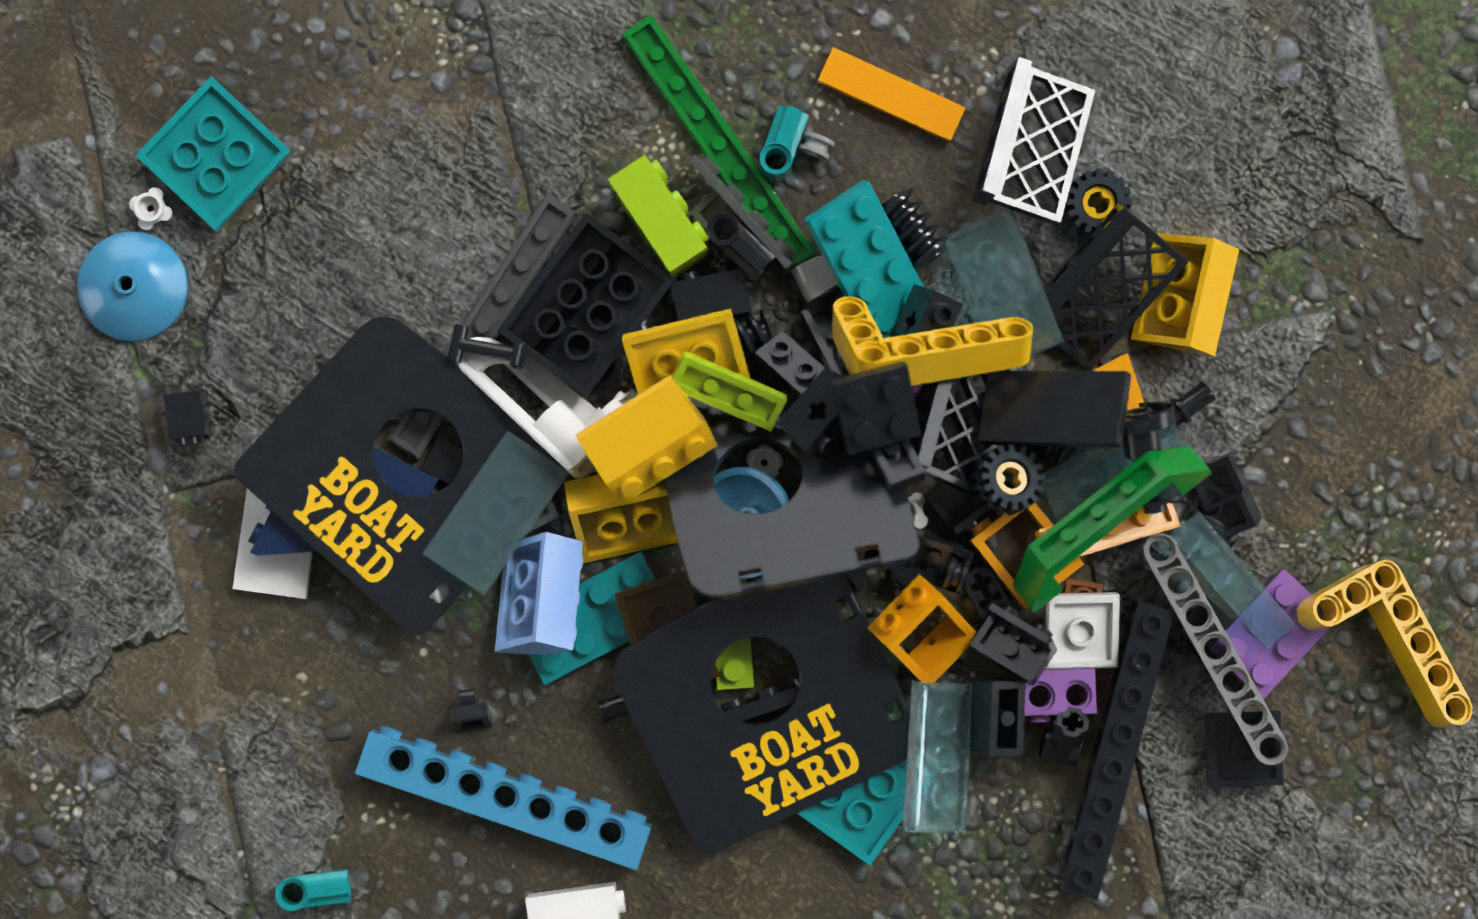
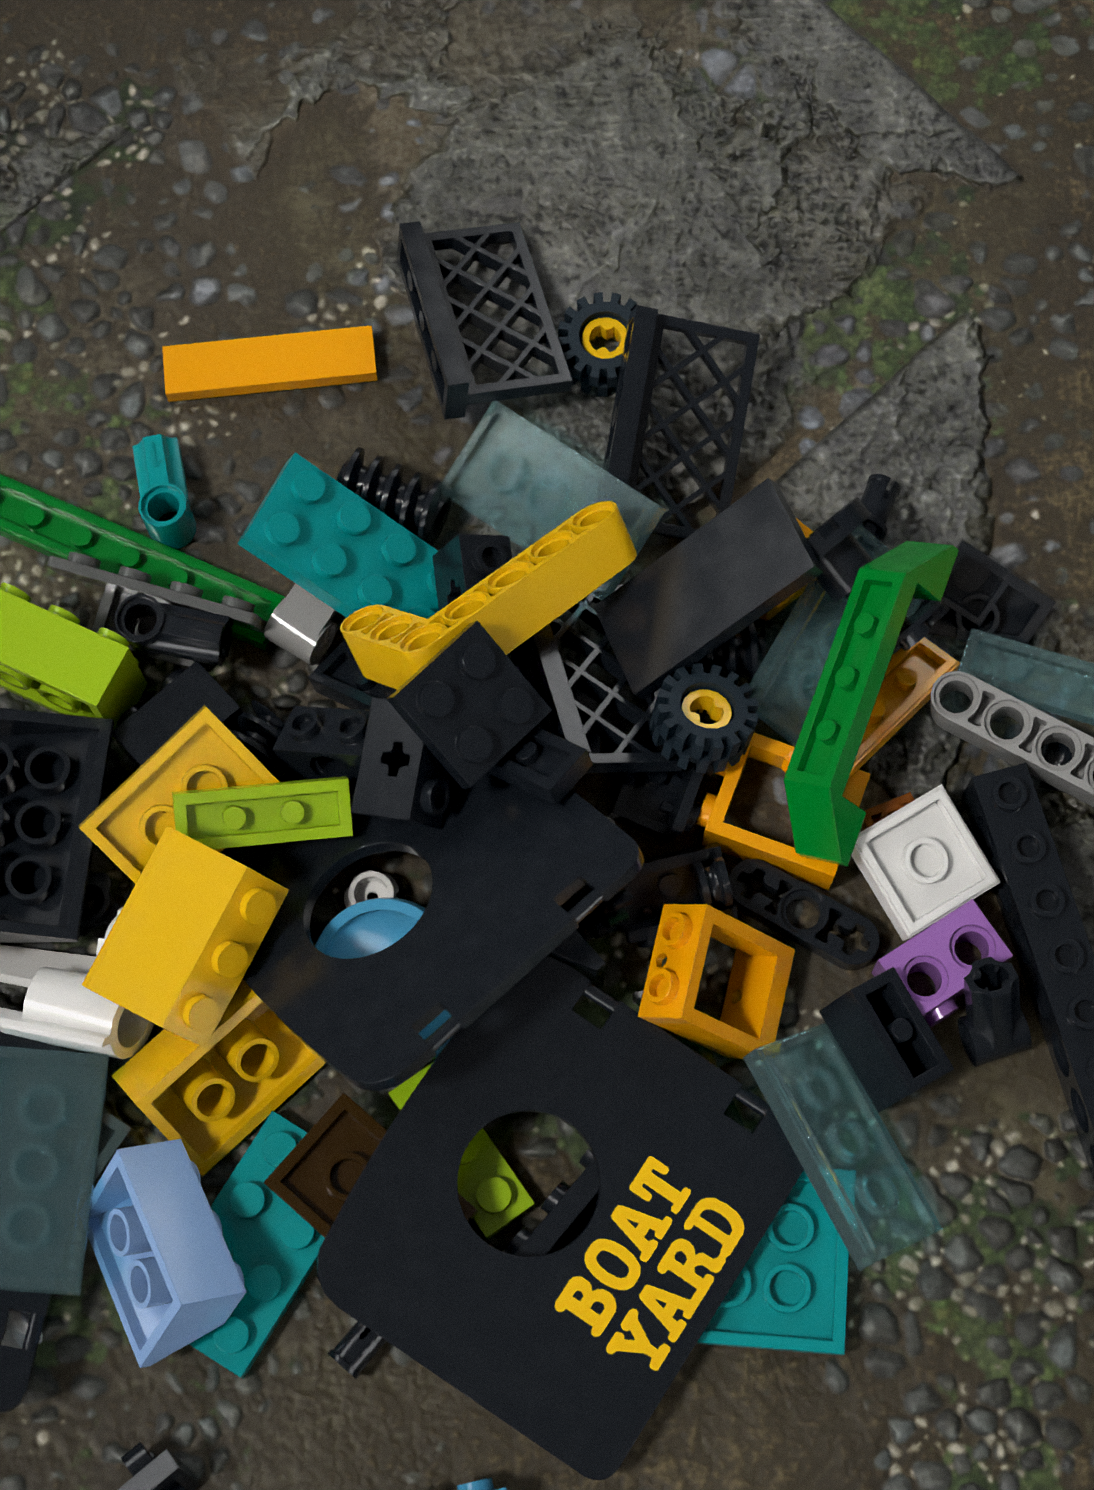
camera: 30 degrees left, 15 degrees down
light grey bush [798,131,835,161] -> none
black bracket [969,603,1057,686] -> none
yellow slope [1131,233,1239,356] -> none

